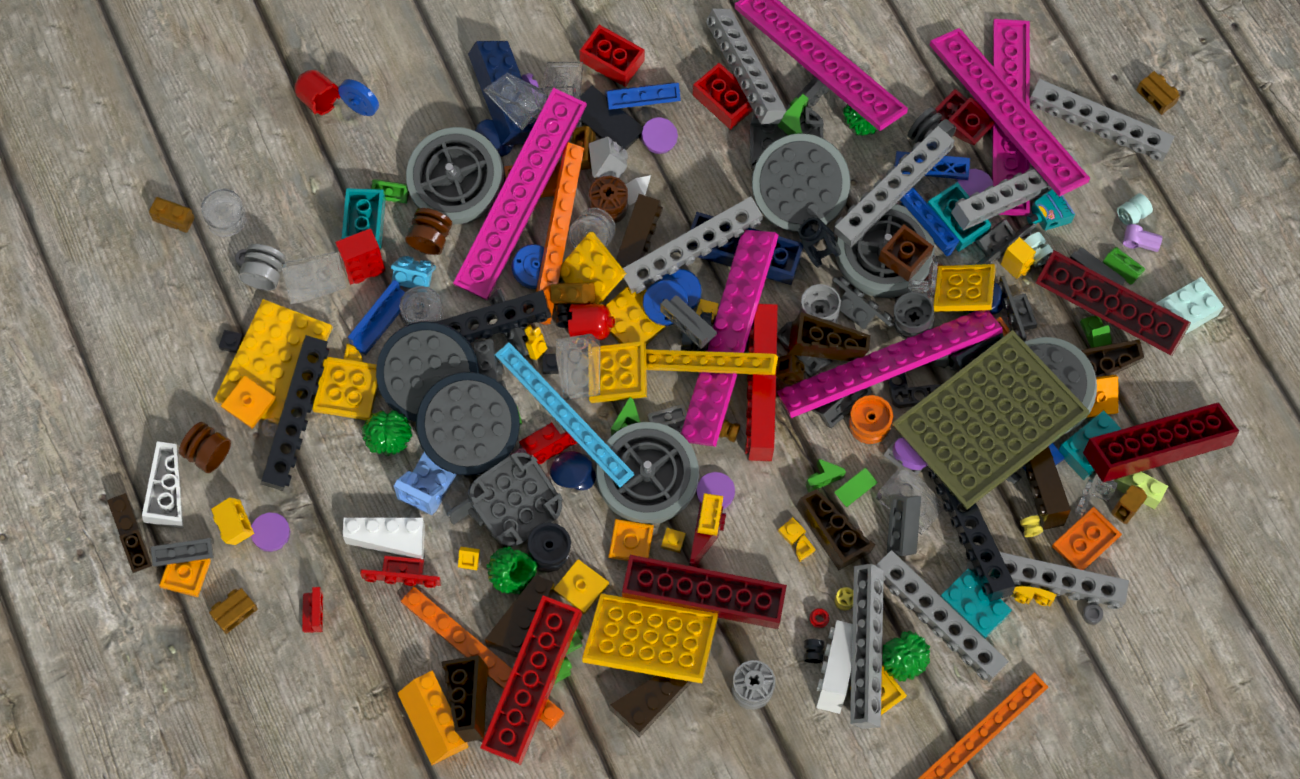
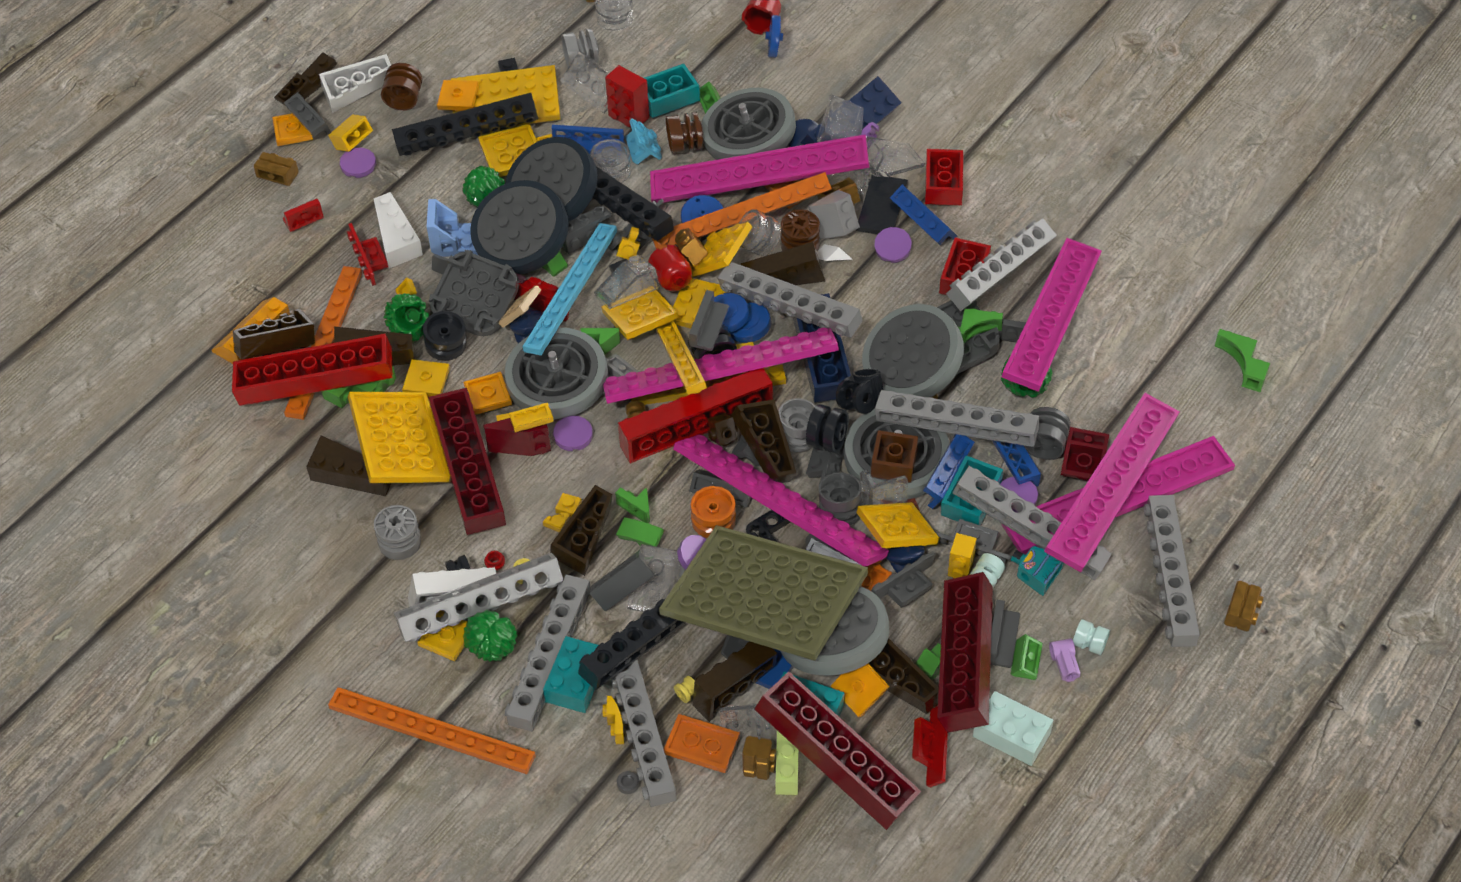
camera: 65 degrees right, 15 degrees down
none -> tan plate [498,286,541,328]
none -> black wheel [806,404,849,453]
none -> red bracket [912,706,948,788]

